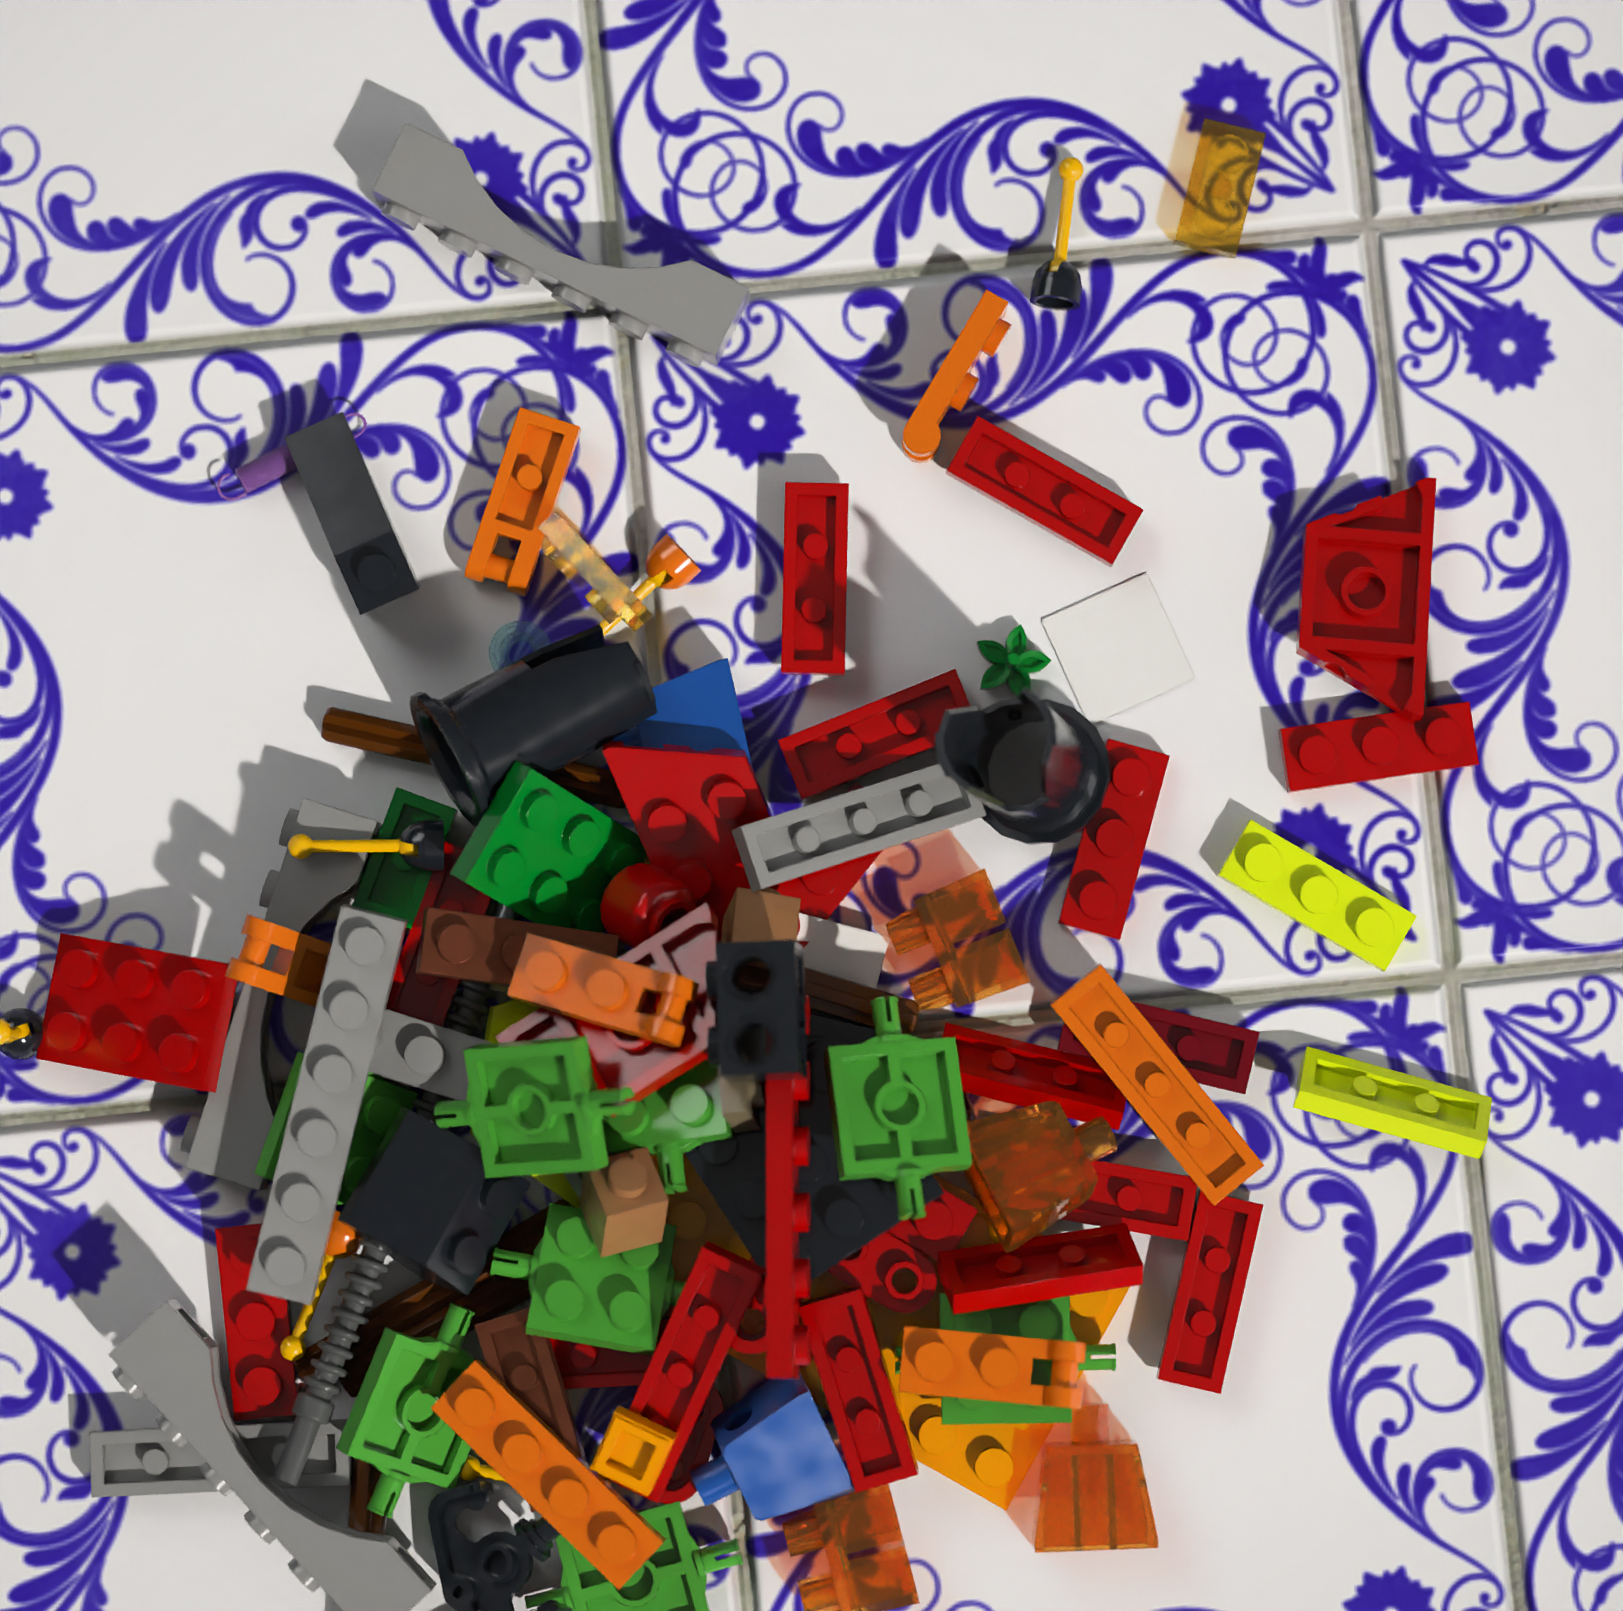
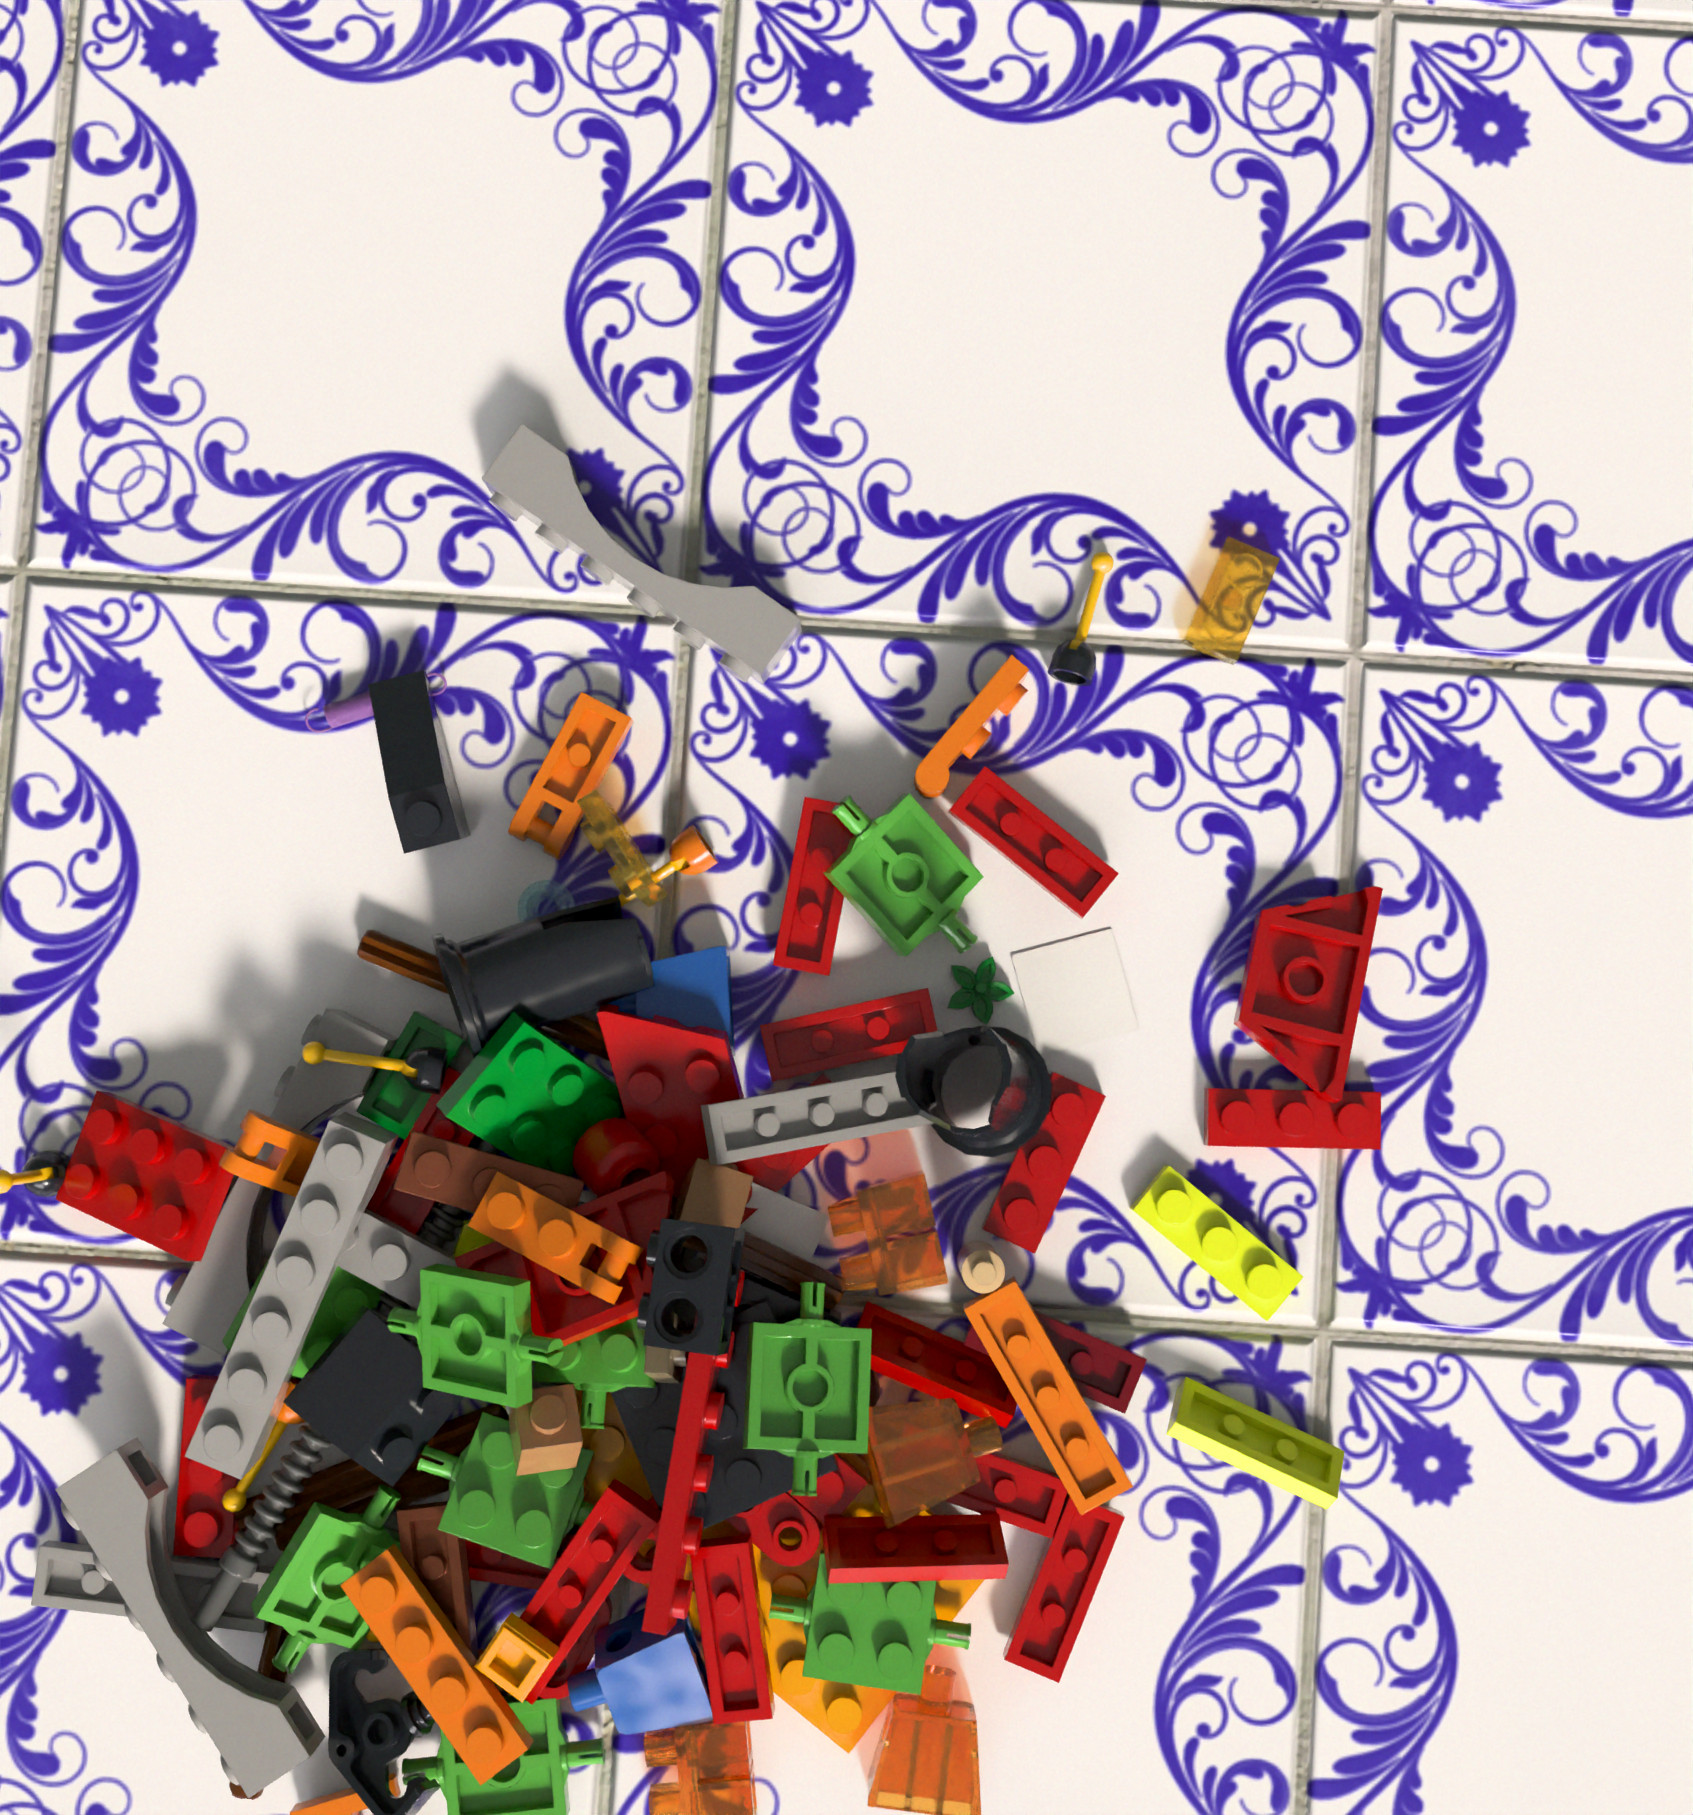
camera: 10 degrees right, 0 degrees up
orange plate [898,1326,1087,1409] -> none
none -> bright green plate [823,793,984,957]
none -> tan cylinder [957,1240,1005,1293]

